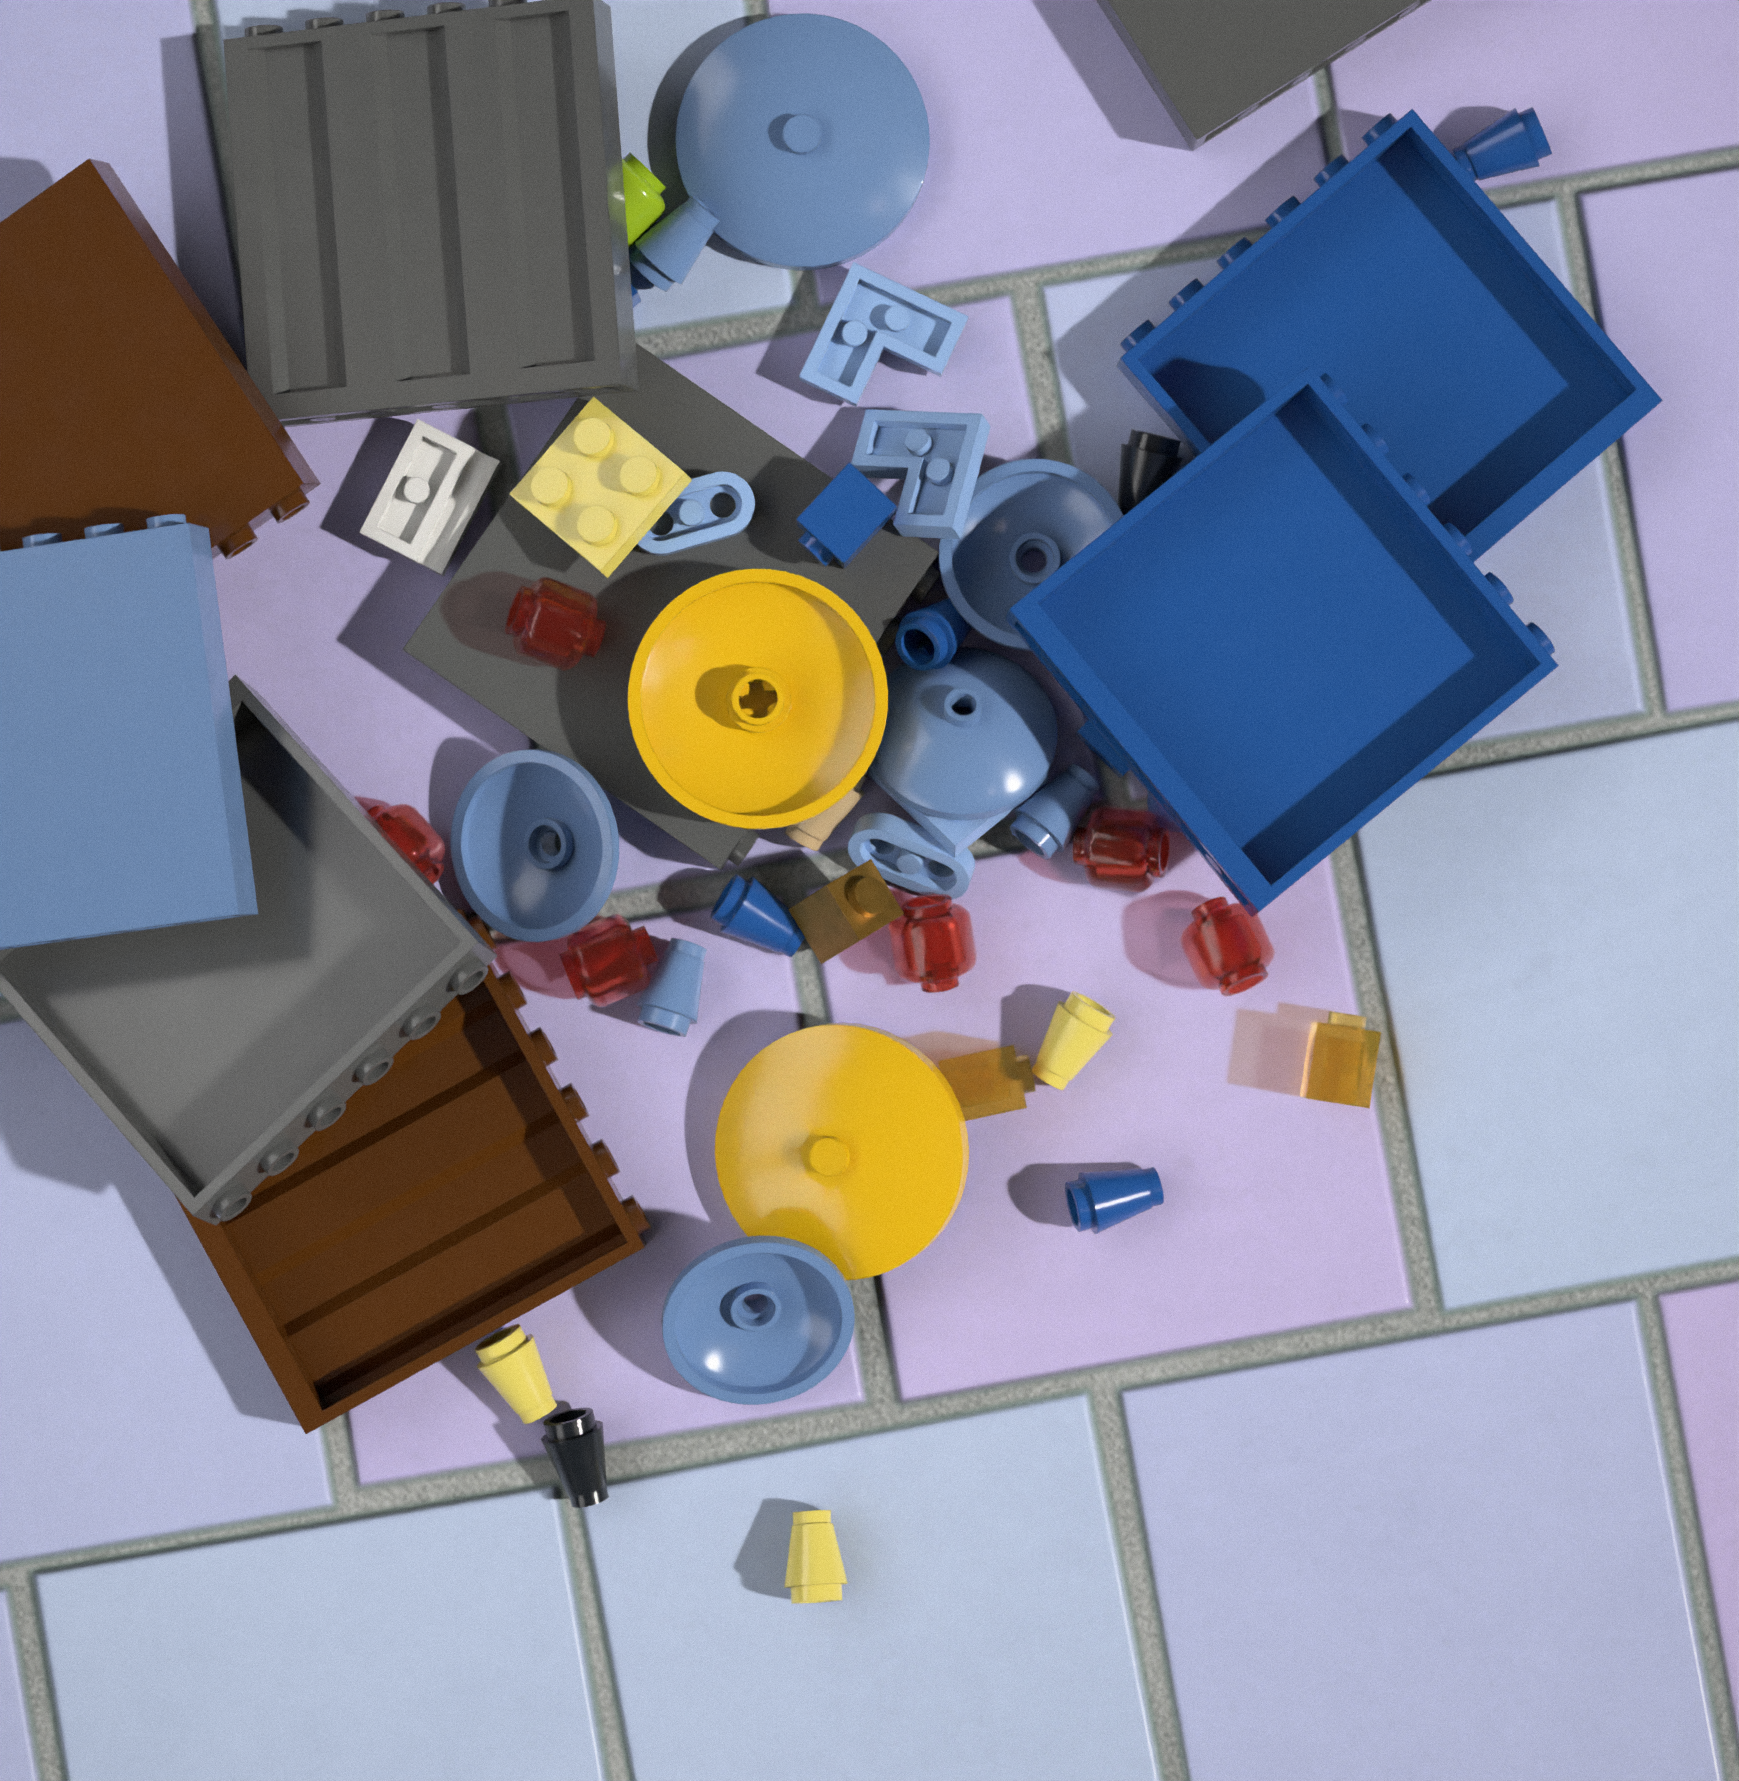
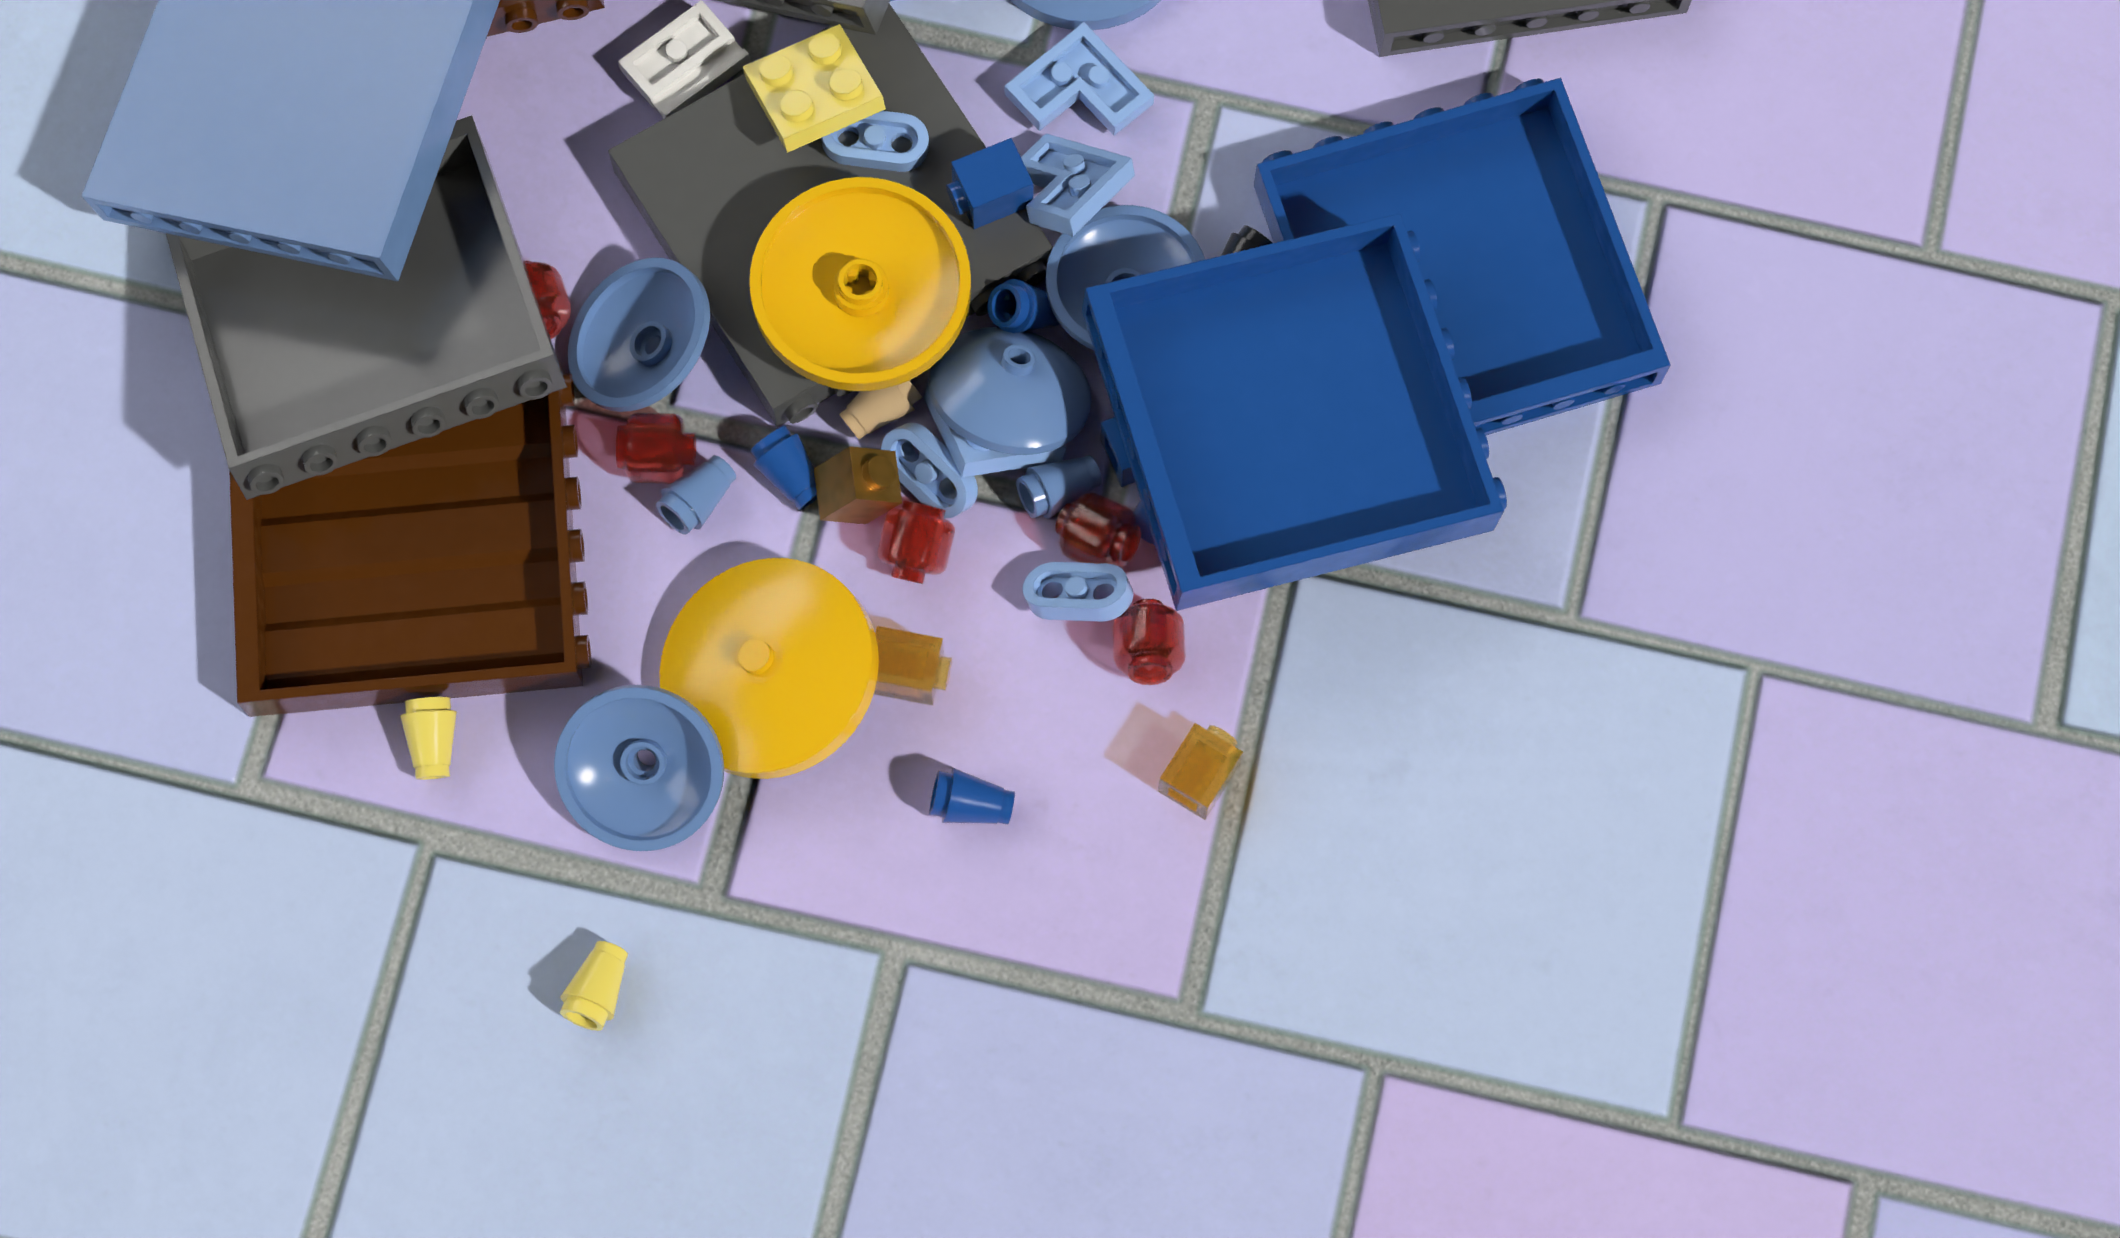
camera: 25 degrees right, 15 degrees down
clear red head [505,577,606,671] -> none
black cone [541,1407,609,1508] -> none
light yellow cone [1031,991,1116,1090] -> none
blue cone [1452,107,1552,181] -> none
none -> light blue plate [1022,562,1133,622]

